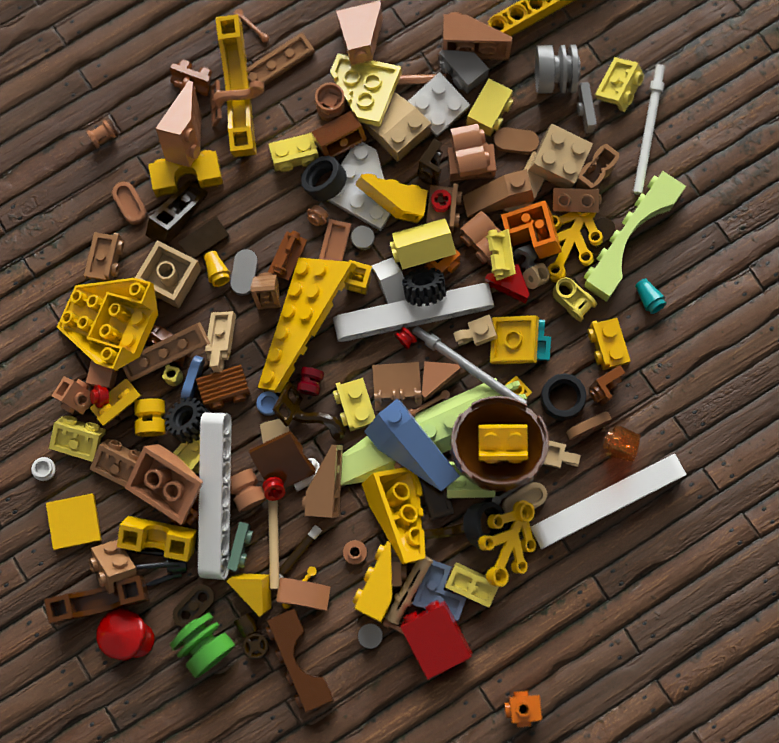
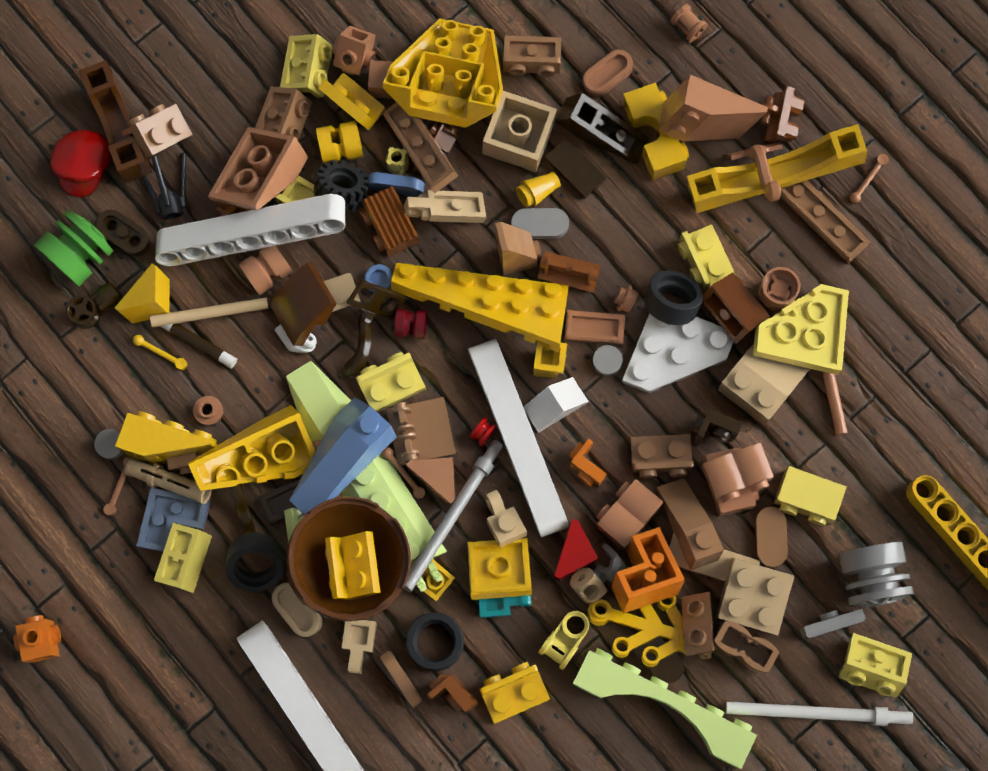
camera: 85 degrees right, 0 degrees up
white plate [31,457,56,481] -> none
yellow tile [46,493,102,550] -> none
red plate [90,384,109,408] -> none
yellow arch [117,516,197,562] -> none
sand green plate [227,522,253,573] -> none
red bush [262,477,286,501] -> none
reddish brown arch [266,609,334,712] -> none
nougat slope [276,578,330,611] -> none
medium nougat slope [302,445,343,518] -> none
slope [336,1,383,65] -> none
yellow slope [355,174,428,223] -> none
light yellow brick [390,218,456,270] -> none
red brick [400,600,472,679] -> none
black tyre [402,267,447,306] -> none
white plate [408,72,470,137] -> none
red bush [431,189,452,213] -> none
light grey slope [438,50,489,93] -> none
nougat slope [442,12,512,60] -> none
yellow plant [478,500,536,587] -> none
light yellow hinge [486,229,516,281] -> none
clear orange slope [602,425,641,462] -> none
teal cone [635,278,667,314] -> none

